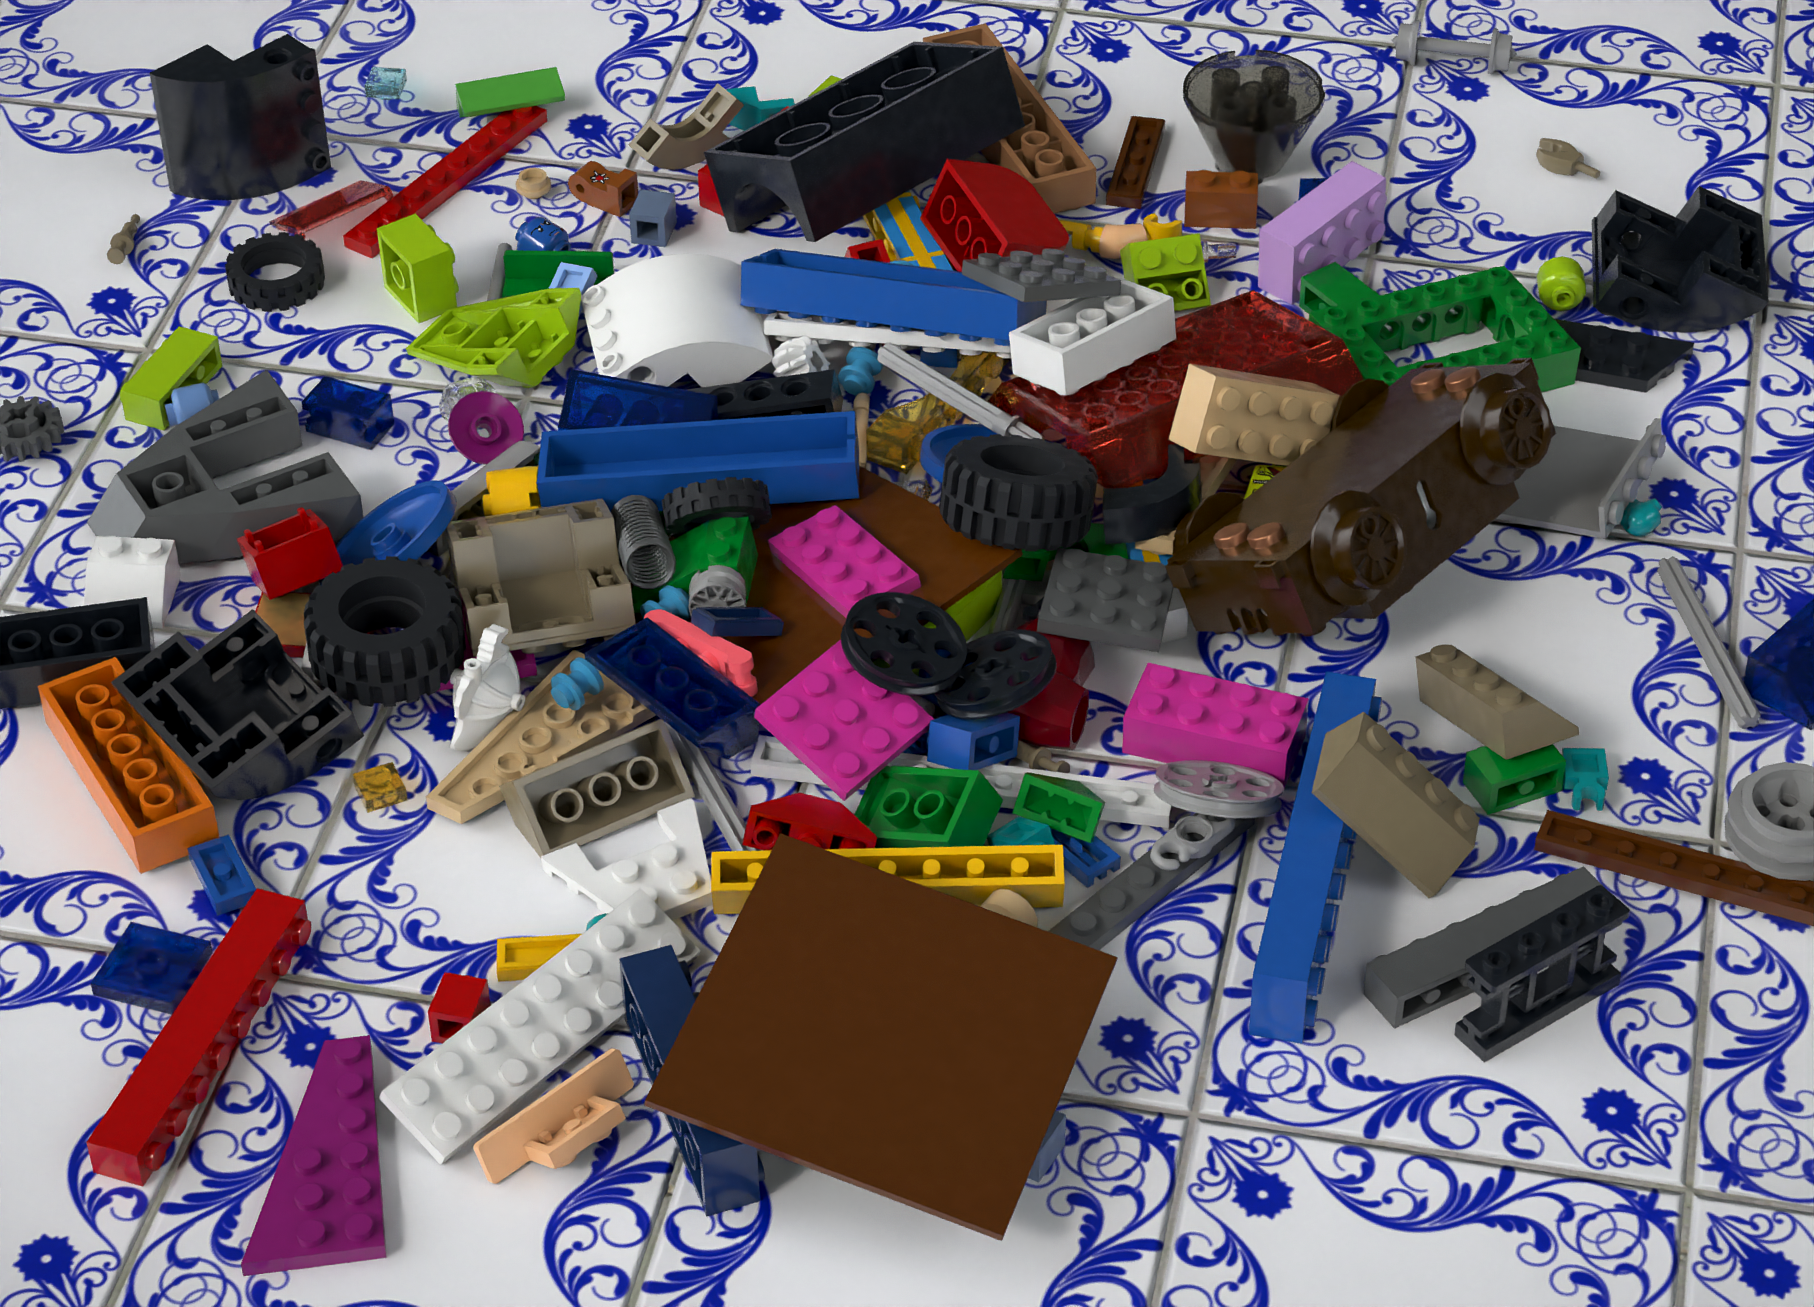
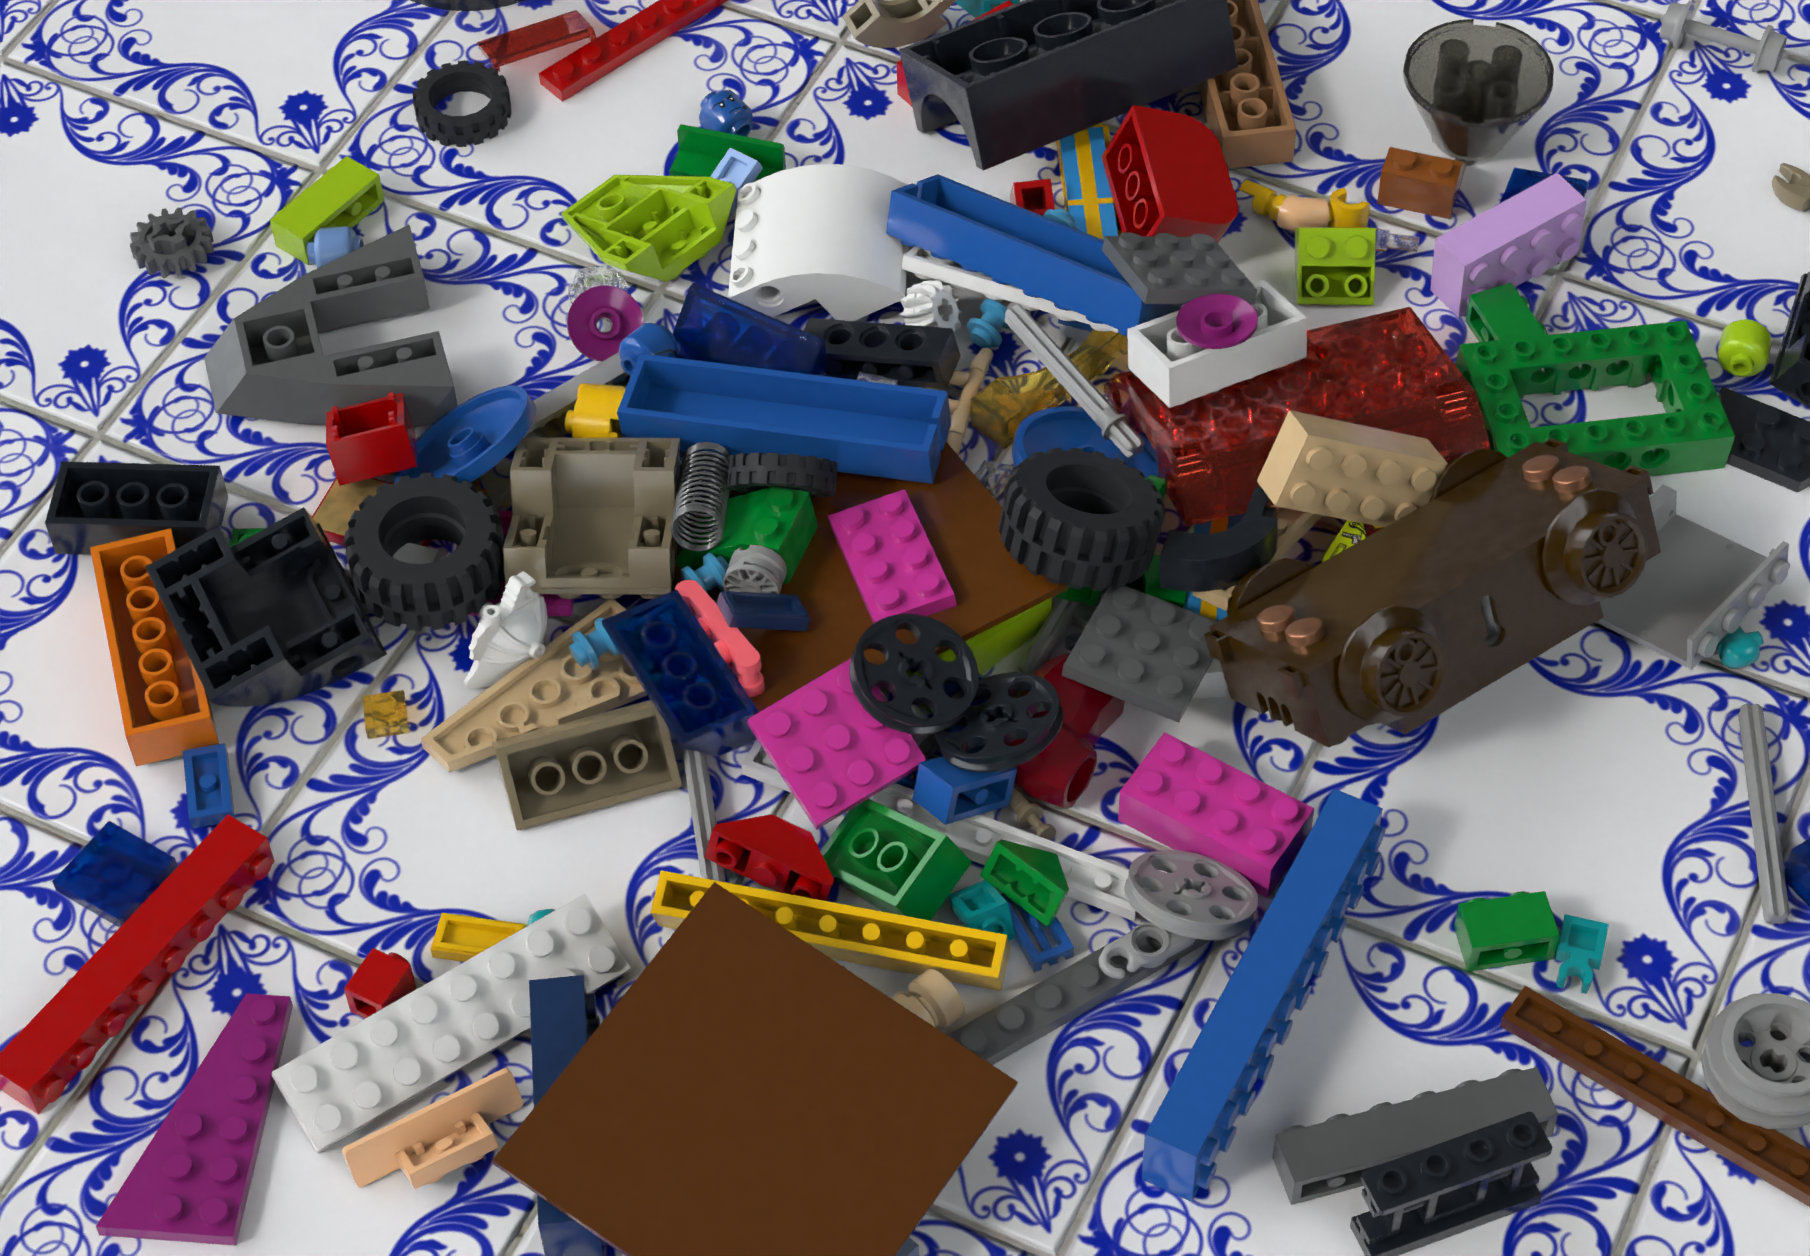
camera: 15 degrees right, 10 degrees up
white slope [84,536,181,629] -> none
dark tan piece [107,214,140,264] -> none
clear blue brick [302,376,394,450] -> none
lime brick [377,214,459,323] -> none
light grey bar [487,243,512,301] -> none
tan plate [516,168,551,199] -> none
white wing [541,798,713,921] -> none
dark orange leg [568,161,638,217] -> none
sand blue brick [629,189,677,247] -> none
reddish brown tile [1106,116,1165,209] -> none
dark tan slope [1312,712,1480,898] -> none
dark tan slope [1415,644,1579,760] -> none
none -> blue head [619,323,677,376]
none -> magenta dish [1176,294,1258,349]

